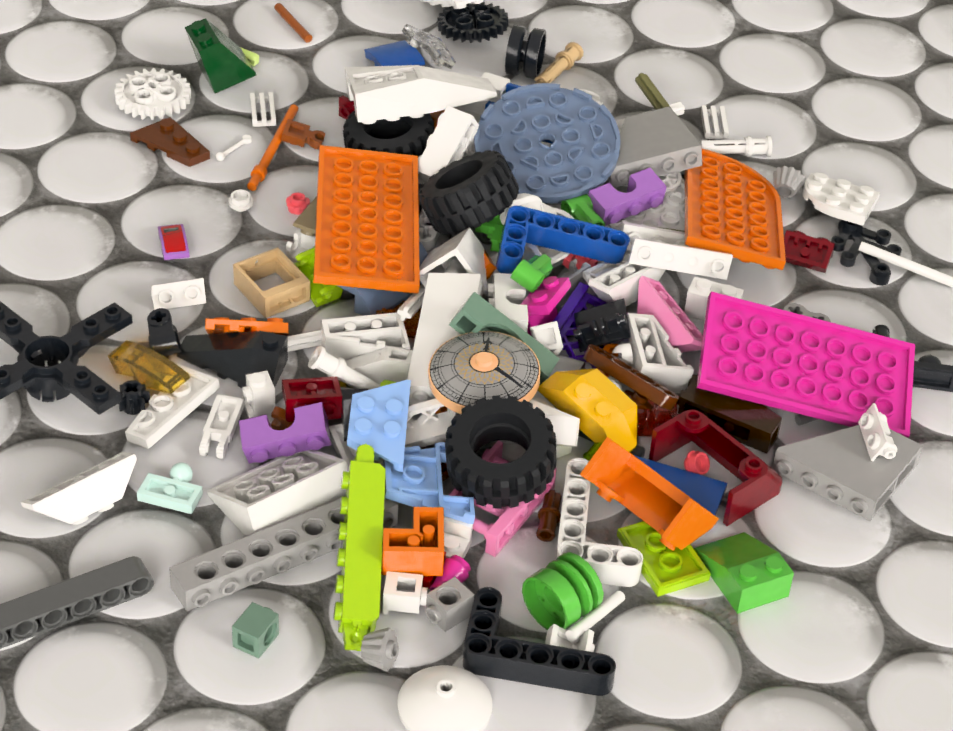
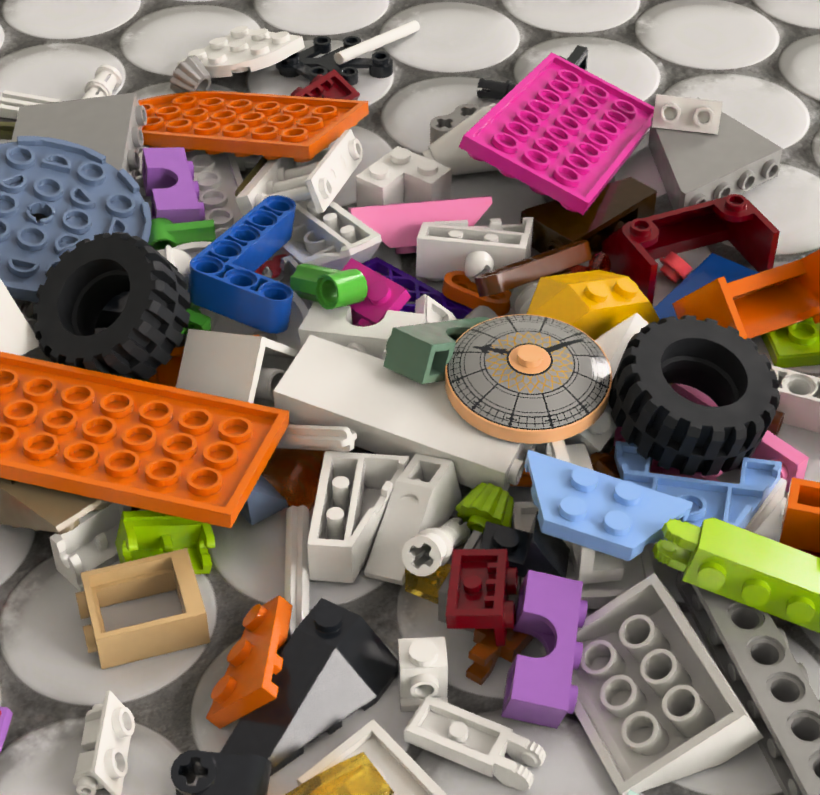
camera: 70 degrees left, 0 degrees up
black hinge [573,298,631,352] -> none

